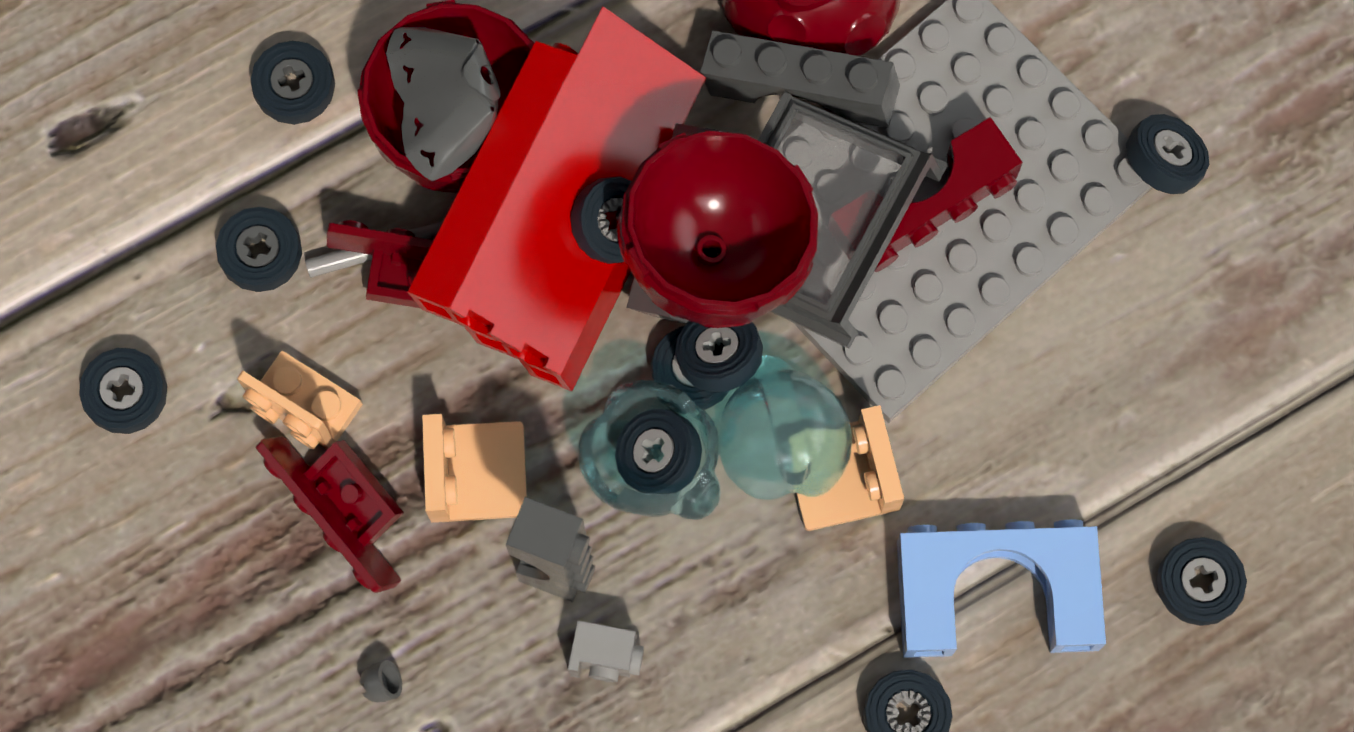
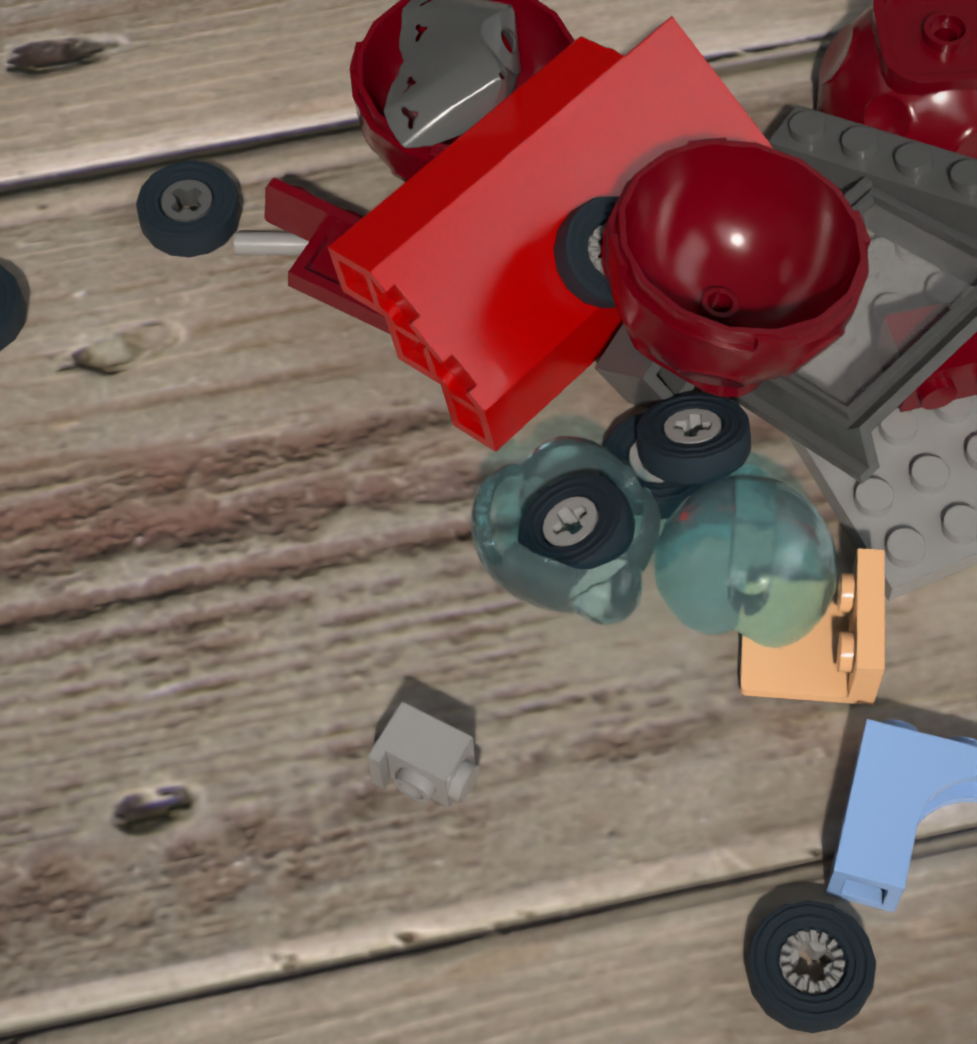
camera: 20 degrees right, 15 degrees down
light nougat bracket [237,351,363,450] -> none
black bush [251,40,335,125] -> none
dark red bracket [255,436,404,593] -> none
dark grey hinge [359,660,402,703] -> none
light nougat bracket [422,414,527,523] -> none
dark grey arch [506,497,595,602] -> none

